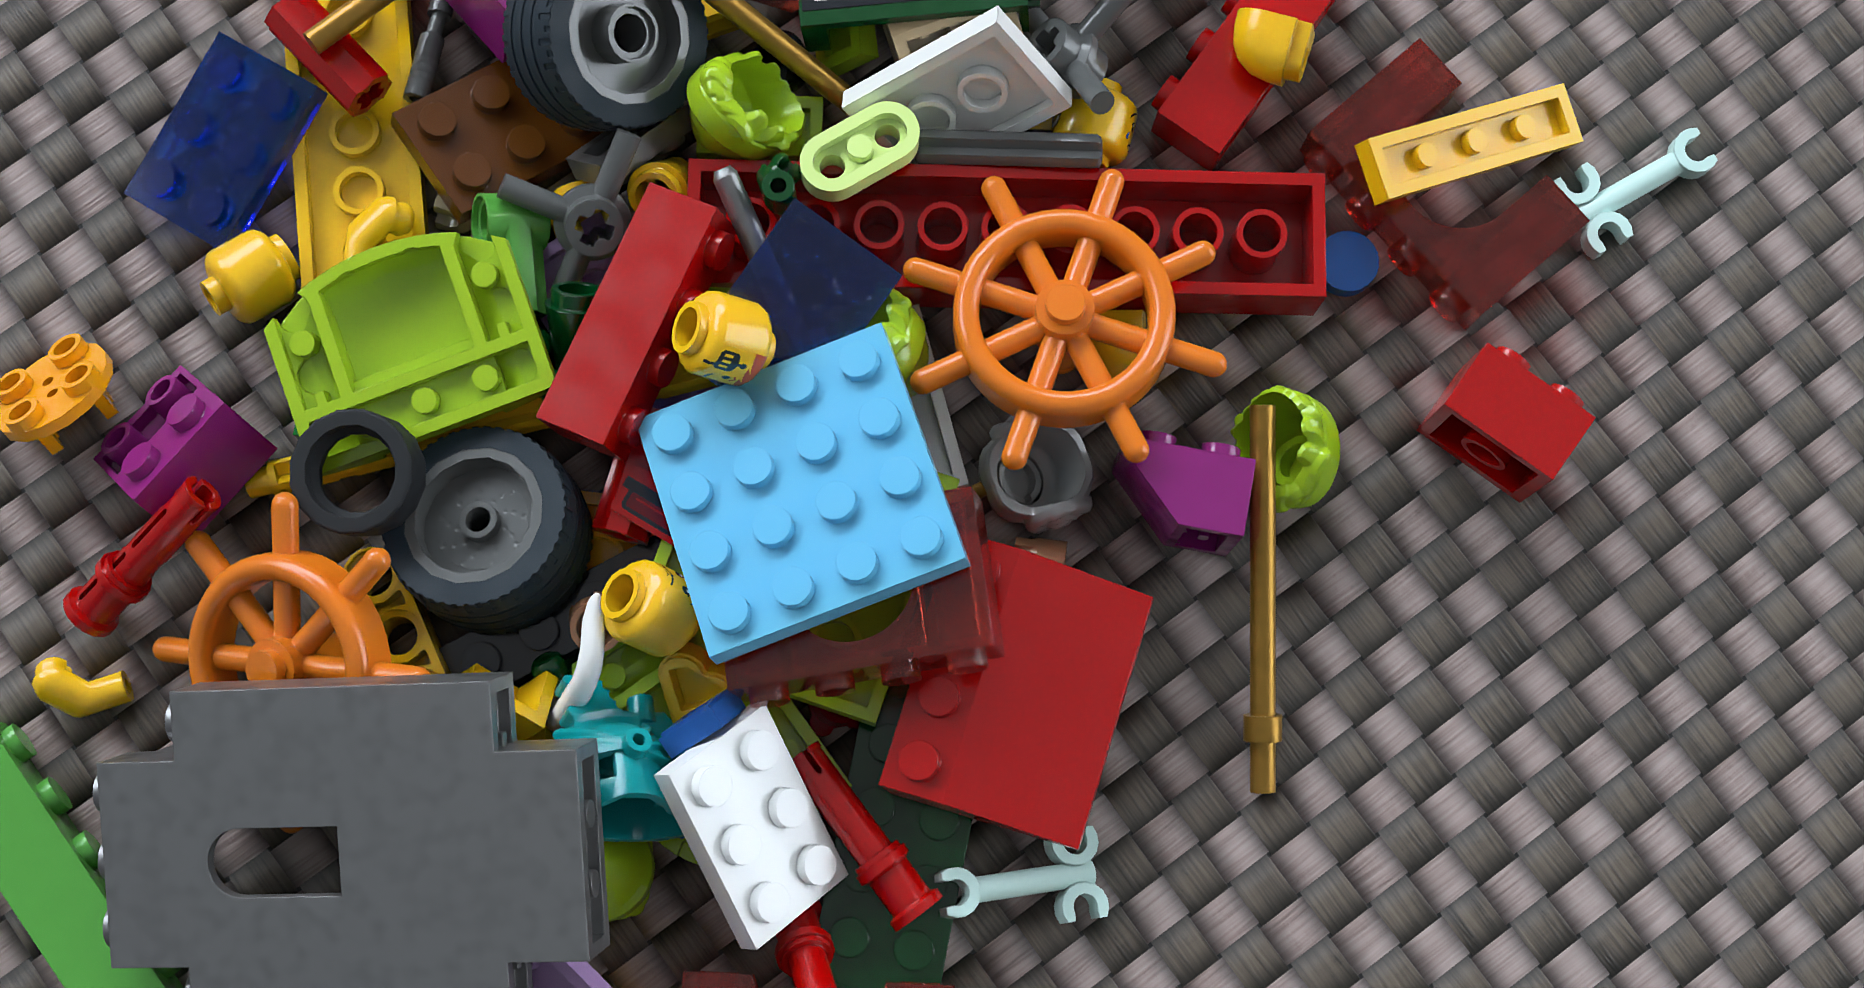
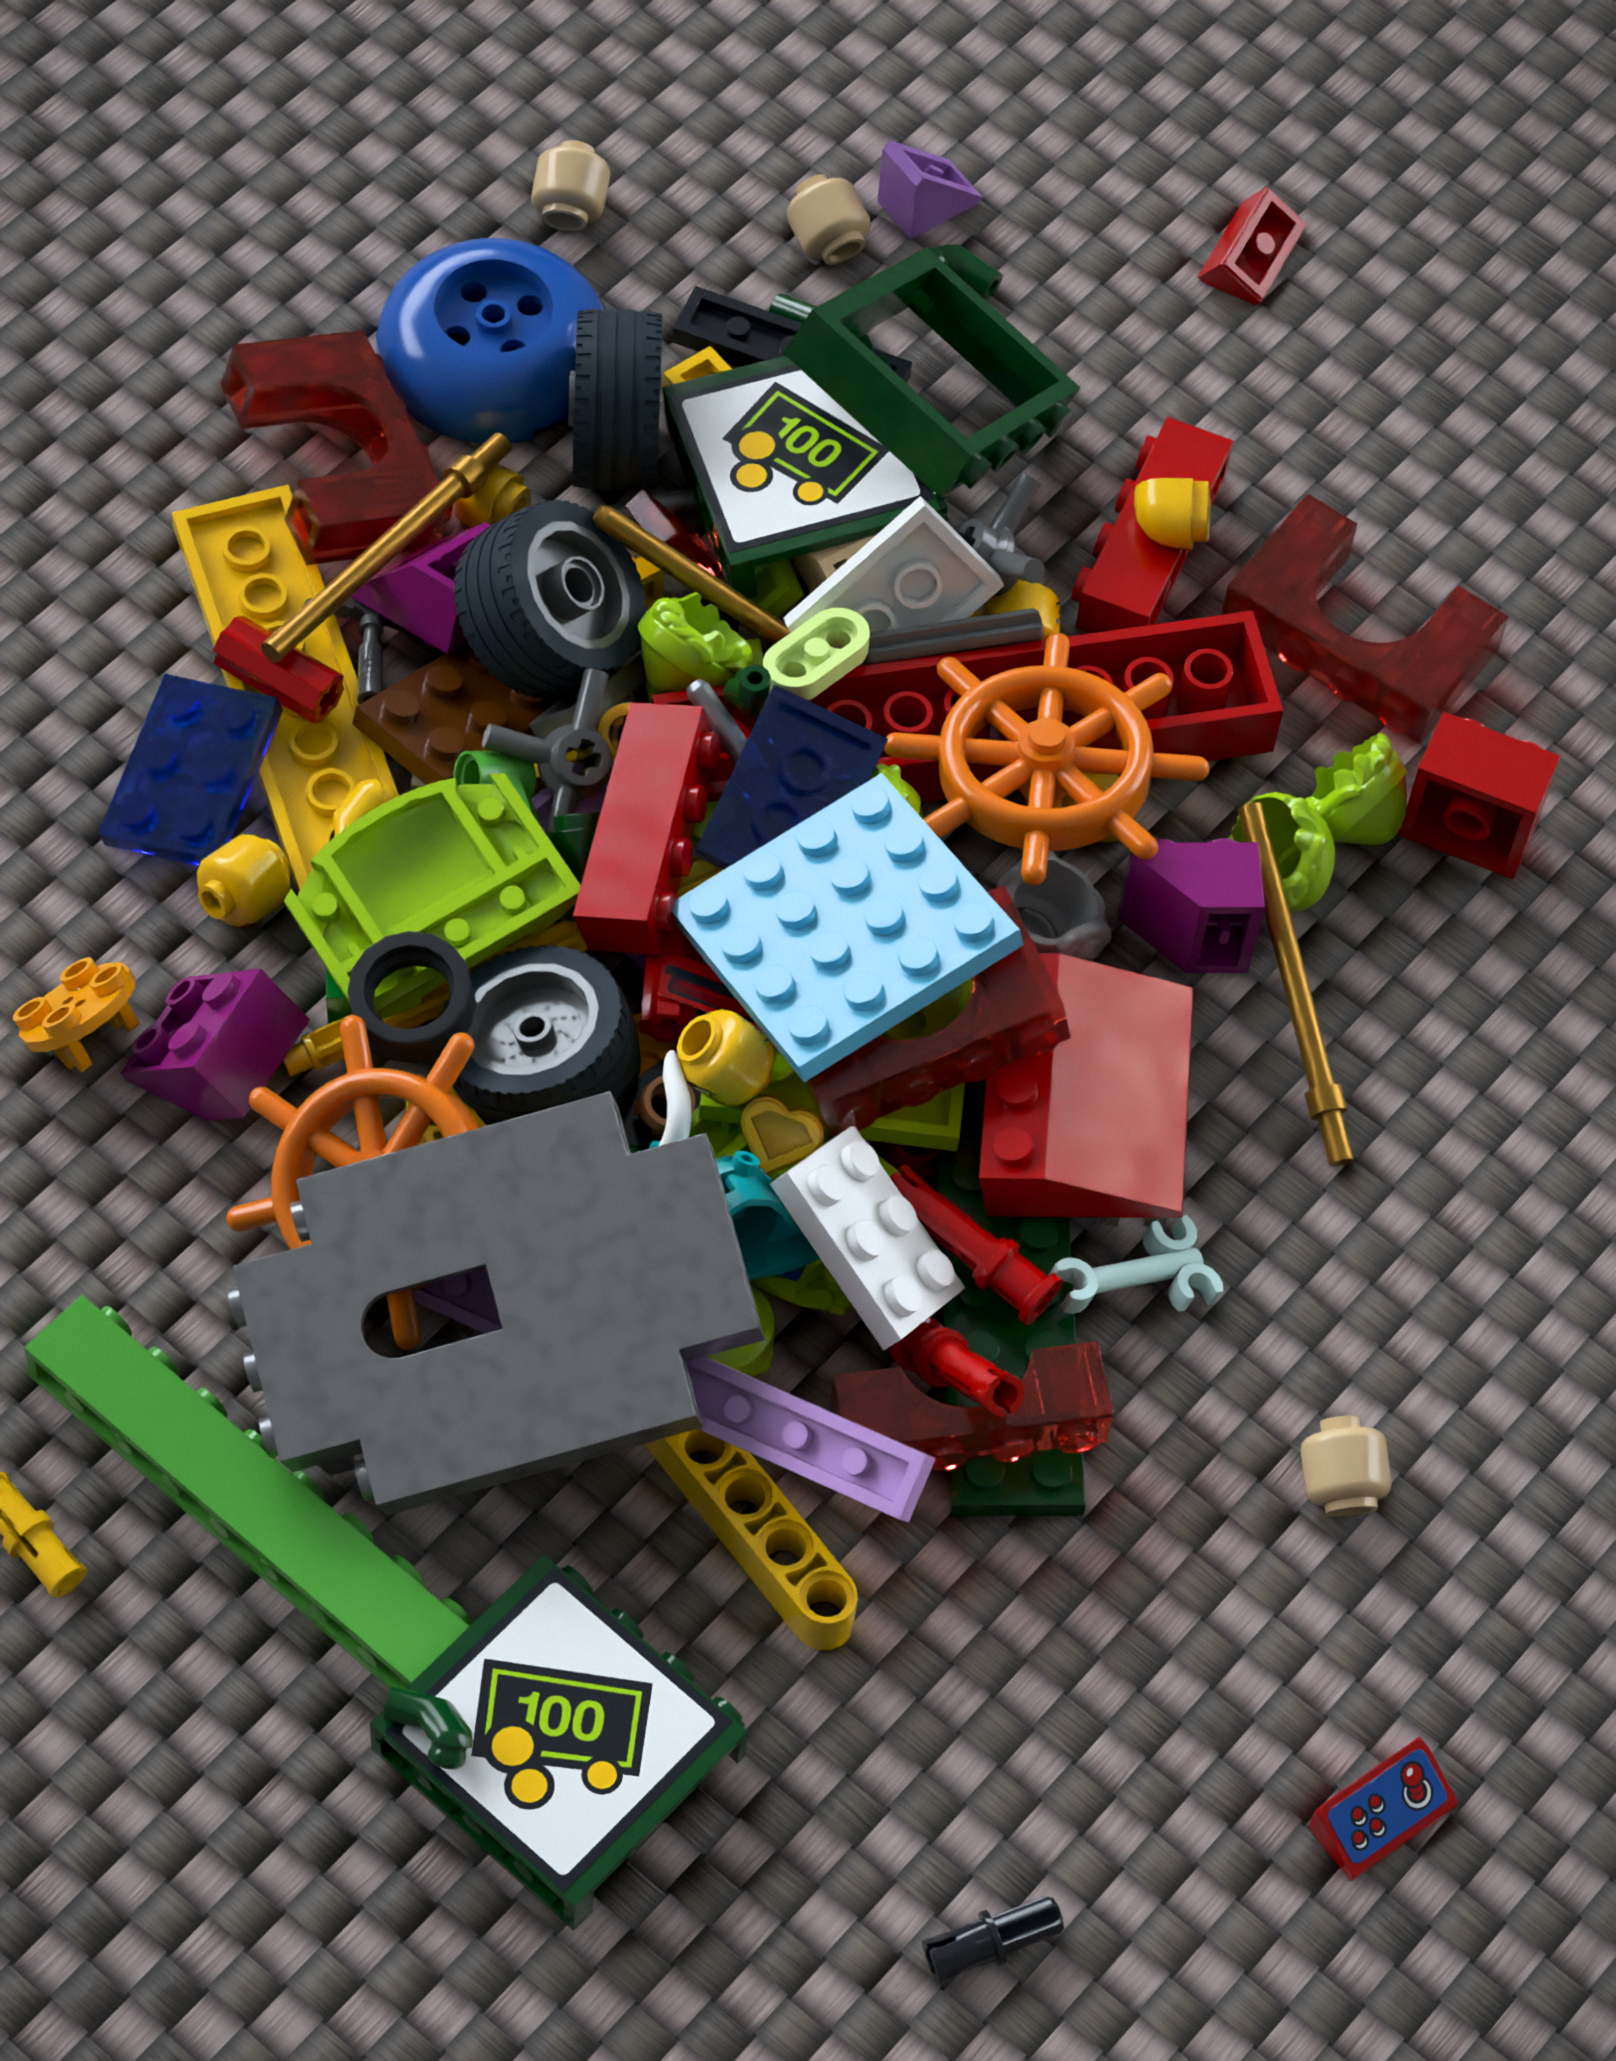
camera: 10 degrees left, 20 degrees down
yellow arm [32,657,134,718] -> none
red pin [63,476,222,637] -> none
blue tile [658,688,746,759] -> none
yellow head [671,291,776,386] -> none
blue tile [1326,231,1379,297] -> none
yellow plate [1354,83,1584,205] -> none
light aqua bar [1548,128,1718,260] -> none
none -> lime hair [1305,733,1407,845]

